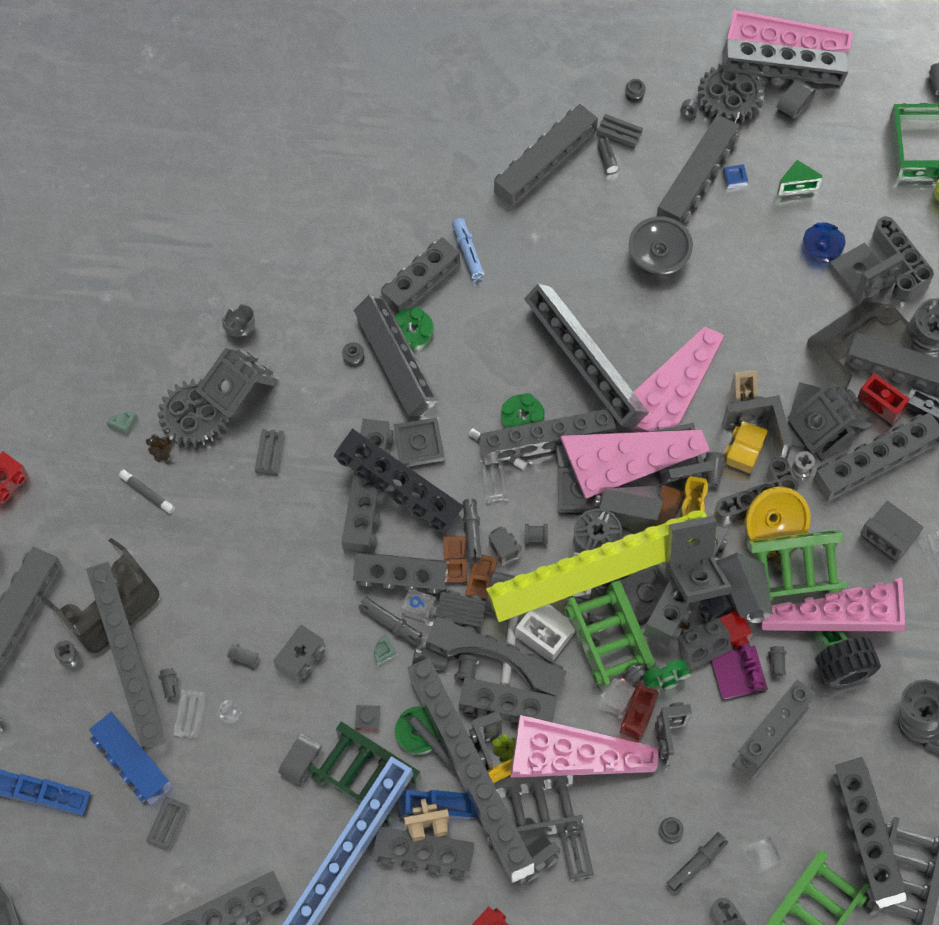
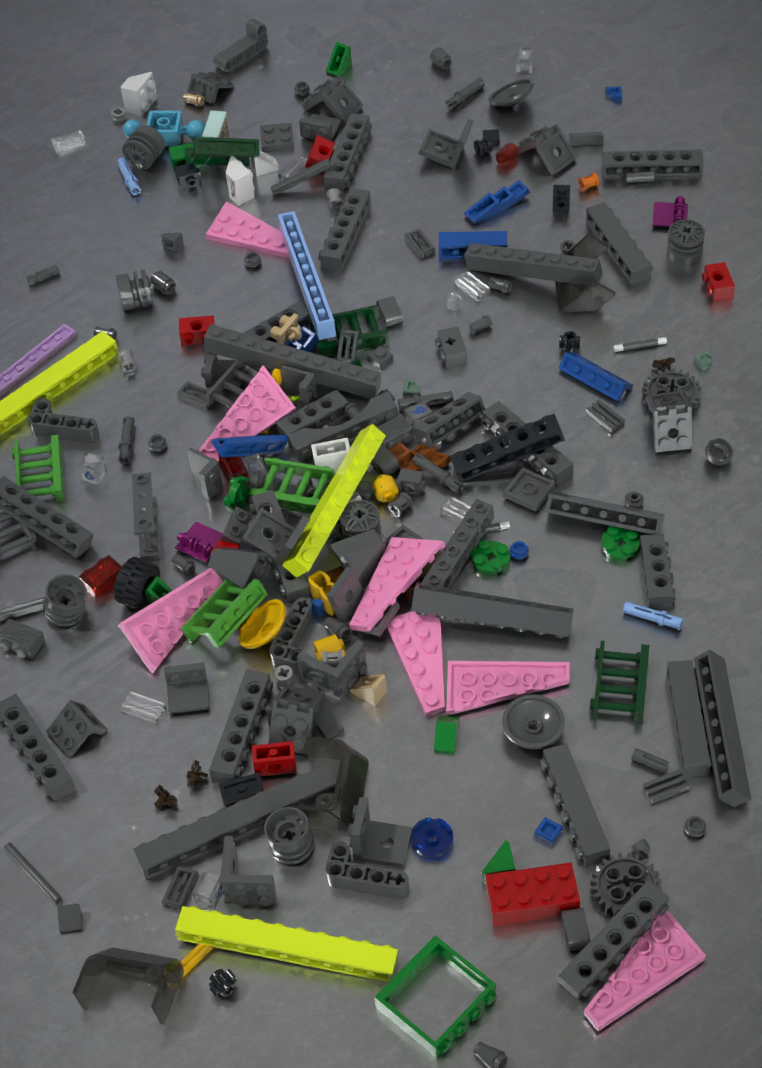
camera: 135 degrees right, 15 degrees down
none -> clear red brick [79,555,122,599]
none -> blue fence [212,434,289,458]
none -> blue tile [310,599,325,617]
none -> light grey bush [322,649,343,666]
none -> dark grey tile [337,329,359,365]
none -> yellow head [372,474,399,503]
none -> green slope [434,715,460,754]
none -> bright pink wing [446,661,570,716]
none -> red brick [485,862,580,926]
none -> blue plate [509,541,529,559]
none -> black gear [559,331,581,352]
none -> blue fence [559,352,633,401]
none -> dark green fence [590,640,650,724]
none -> dark grey brick [694,650,751,808]

